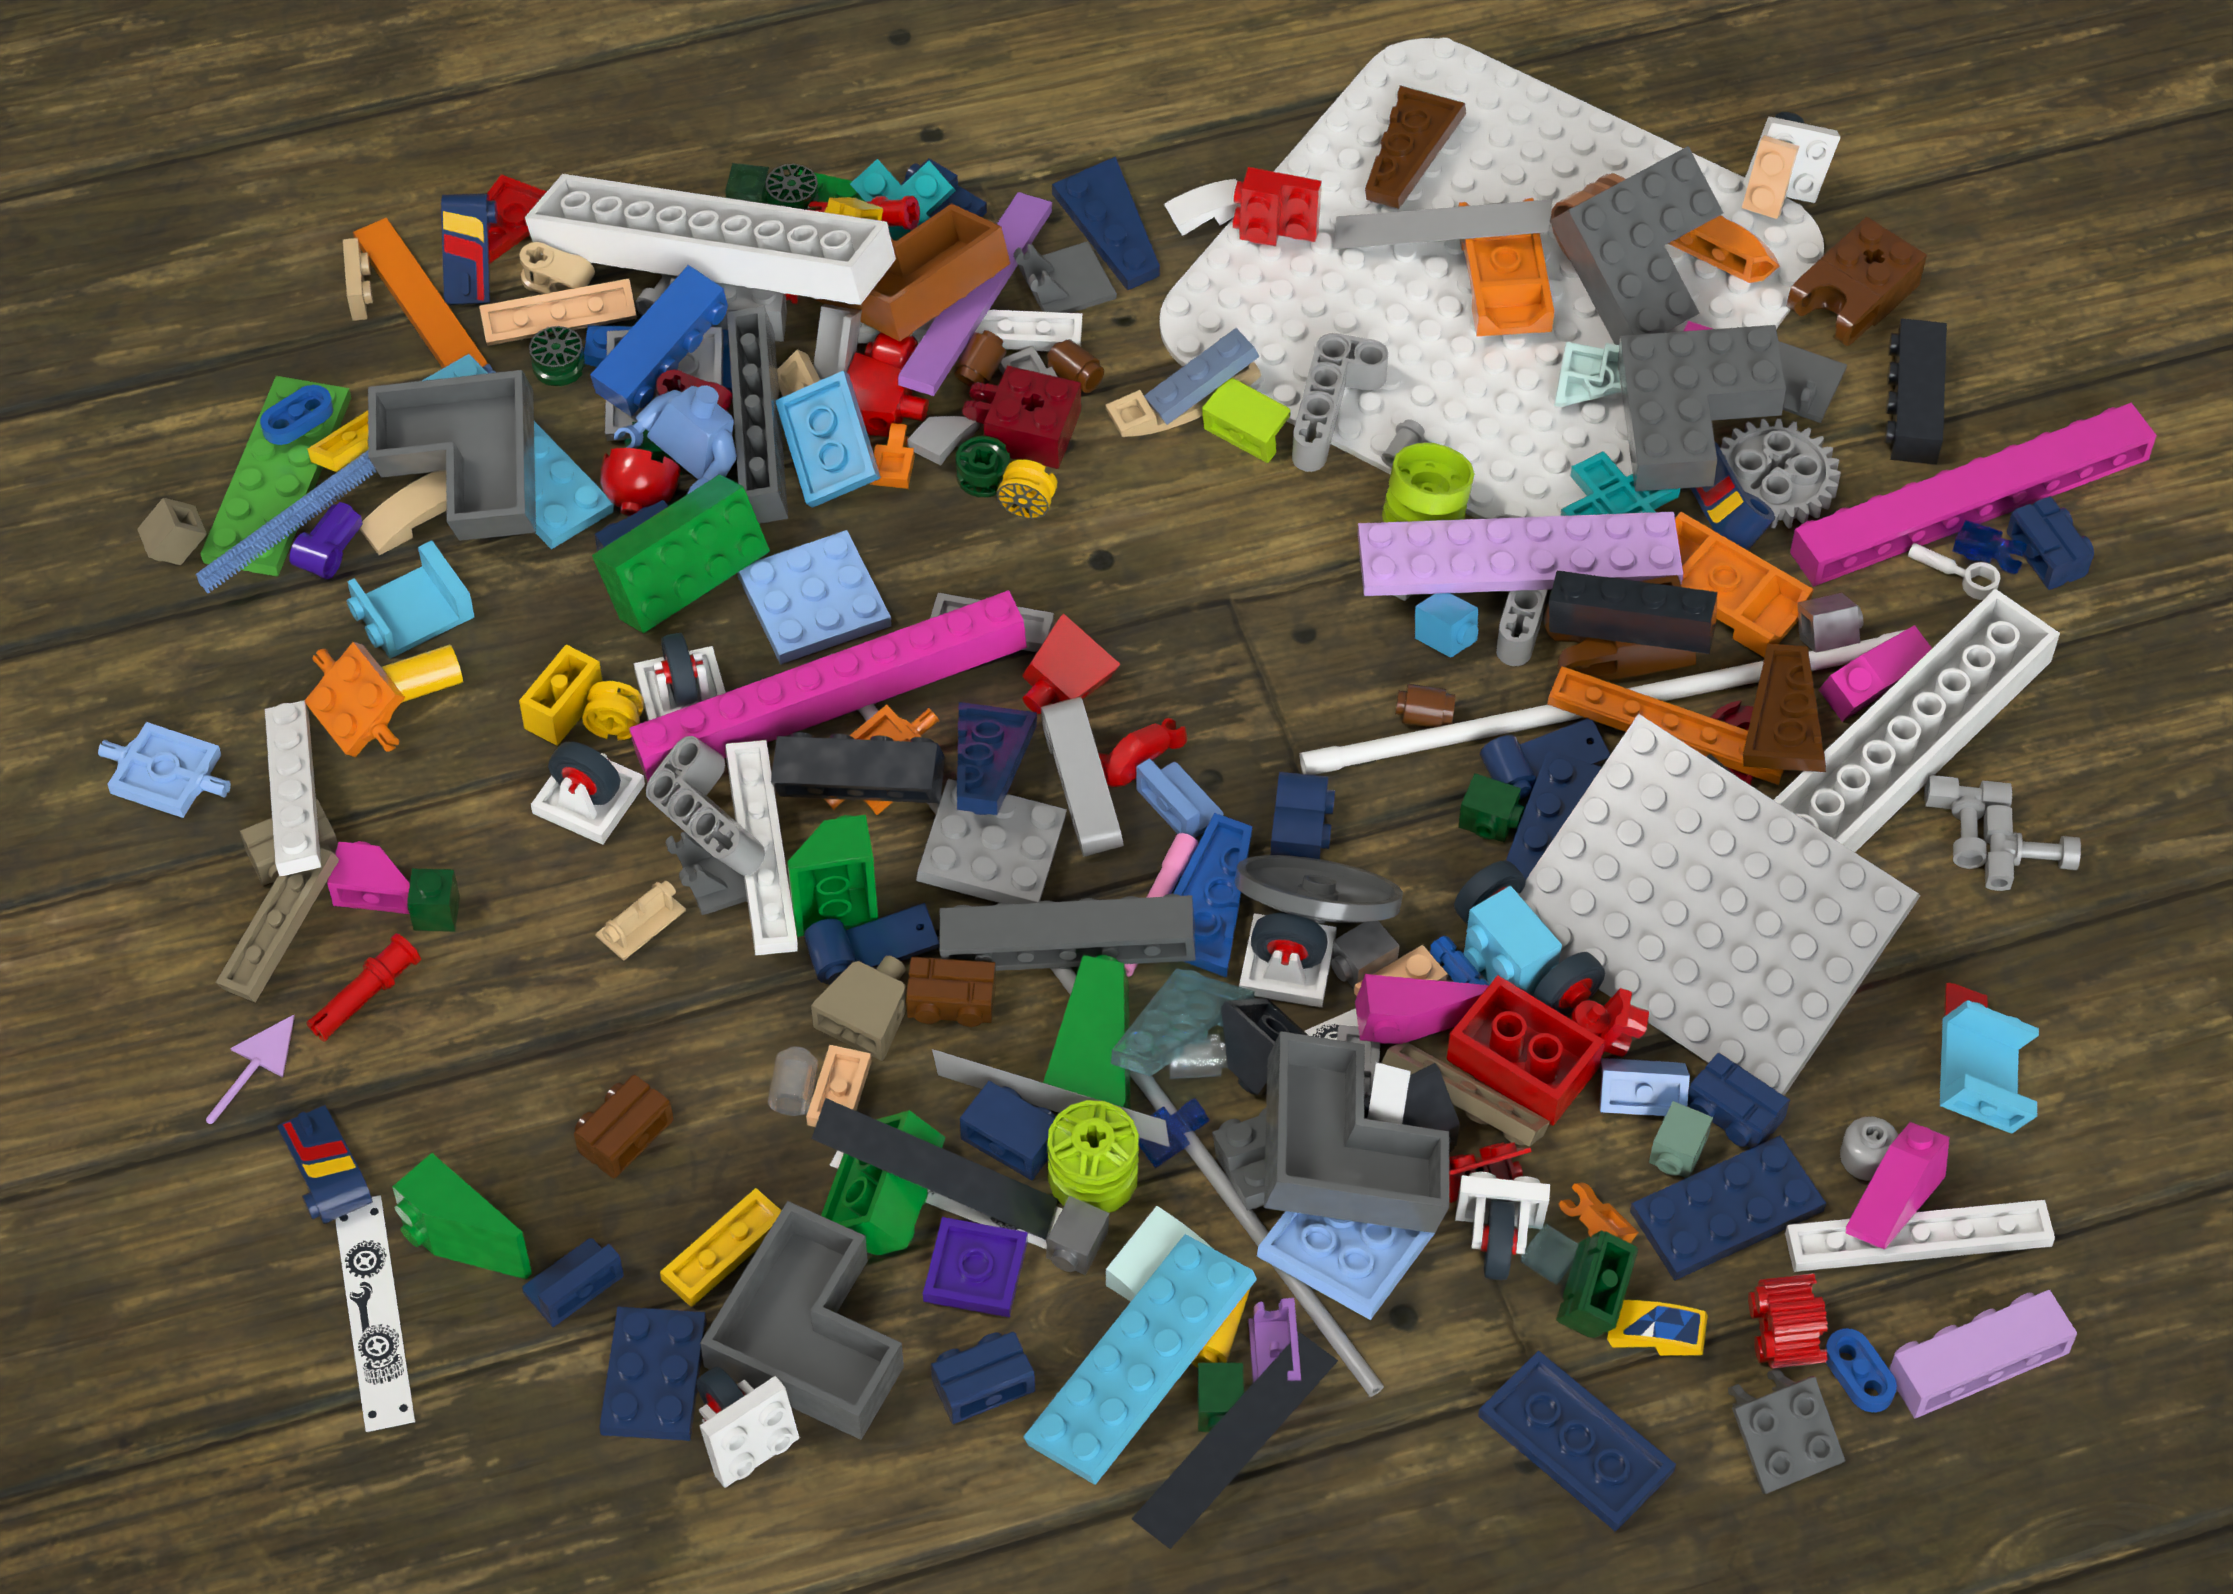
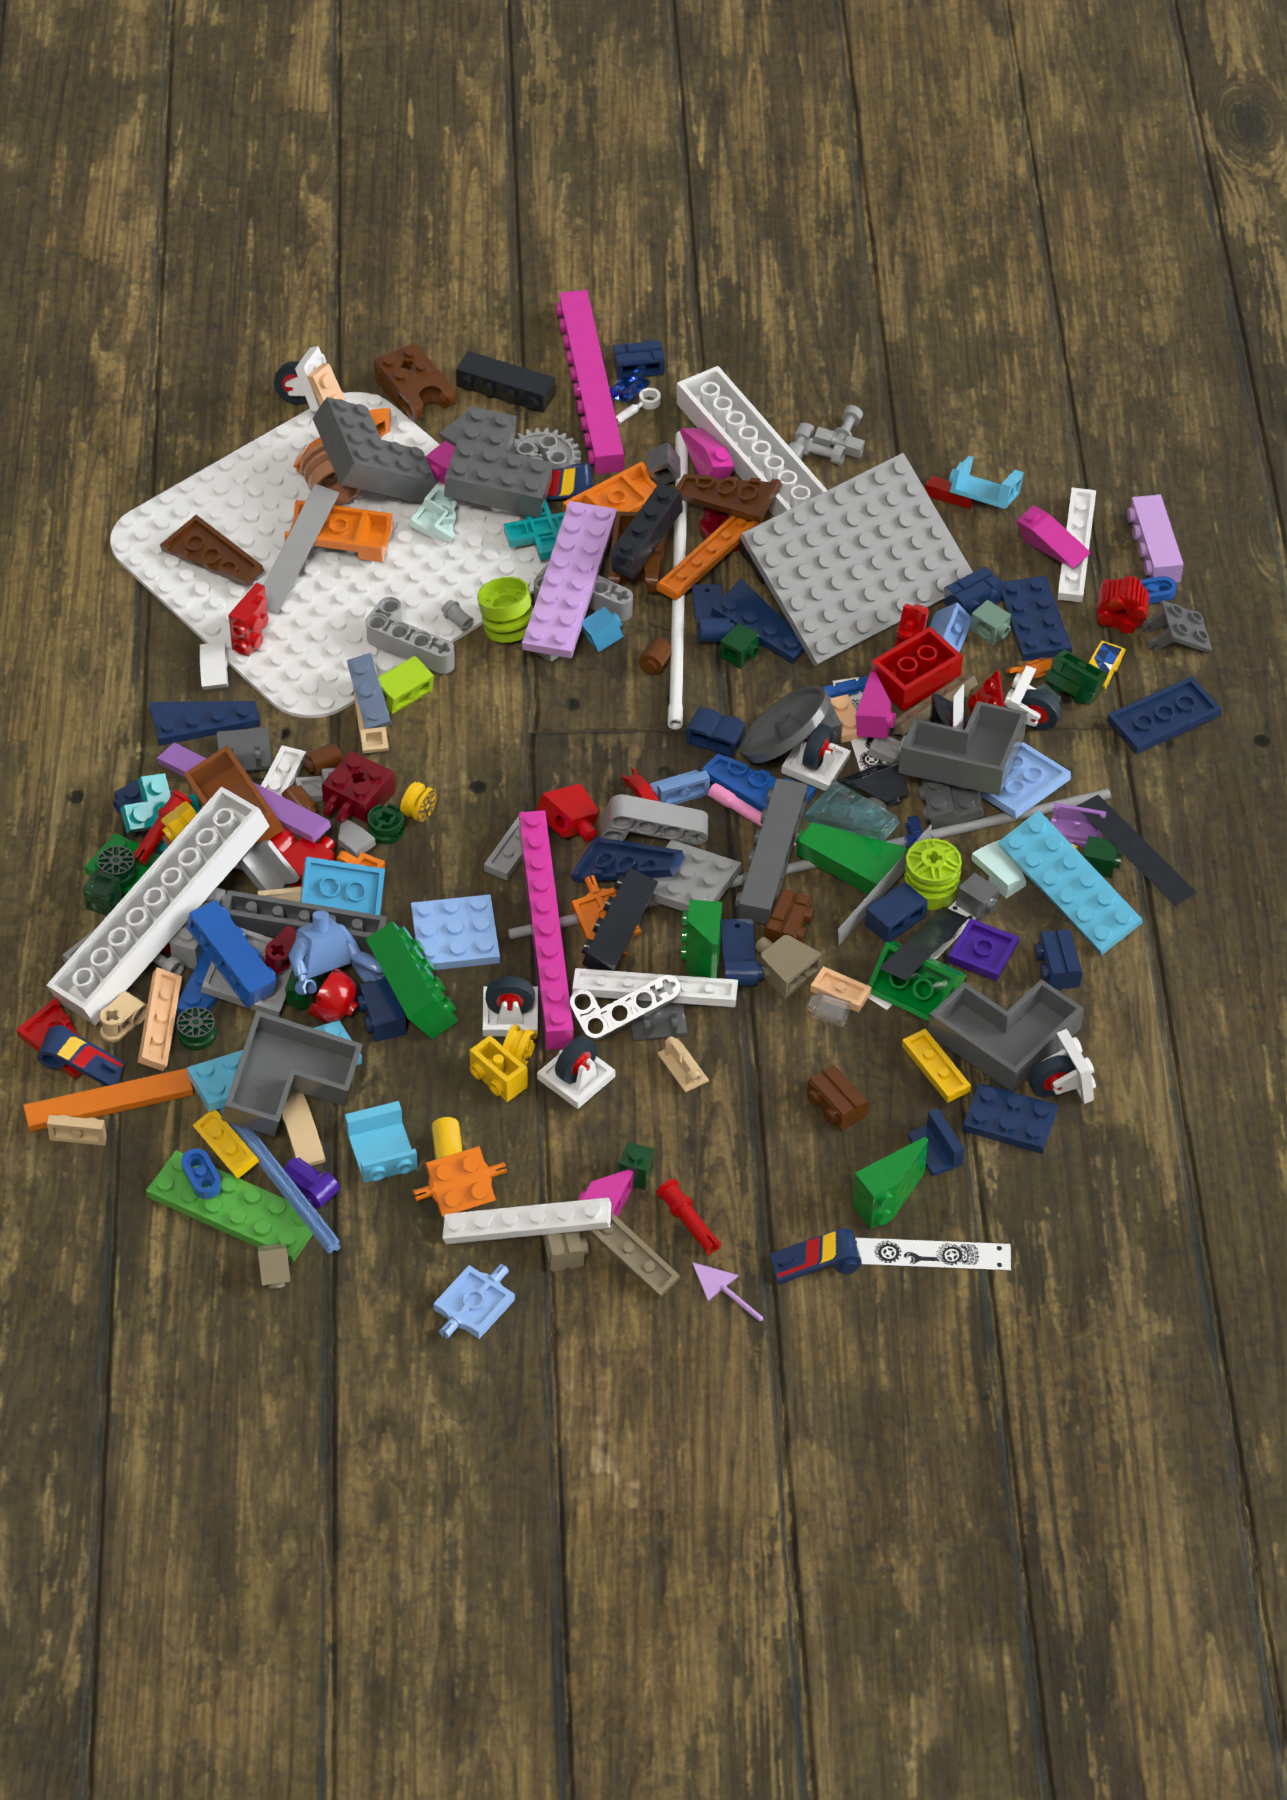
camera: 75 degrees left, 5 degrees down
brick [1454,860,1605,1016] -> none
light grey head [1840,1116,1899,1181] -> none

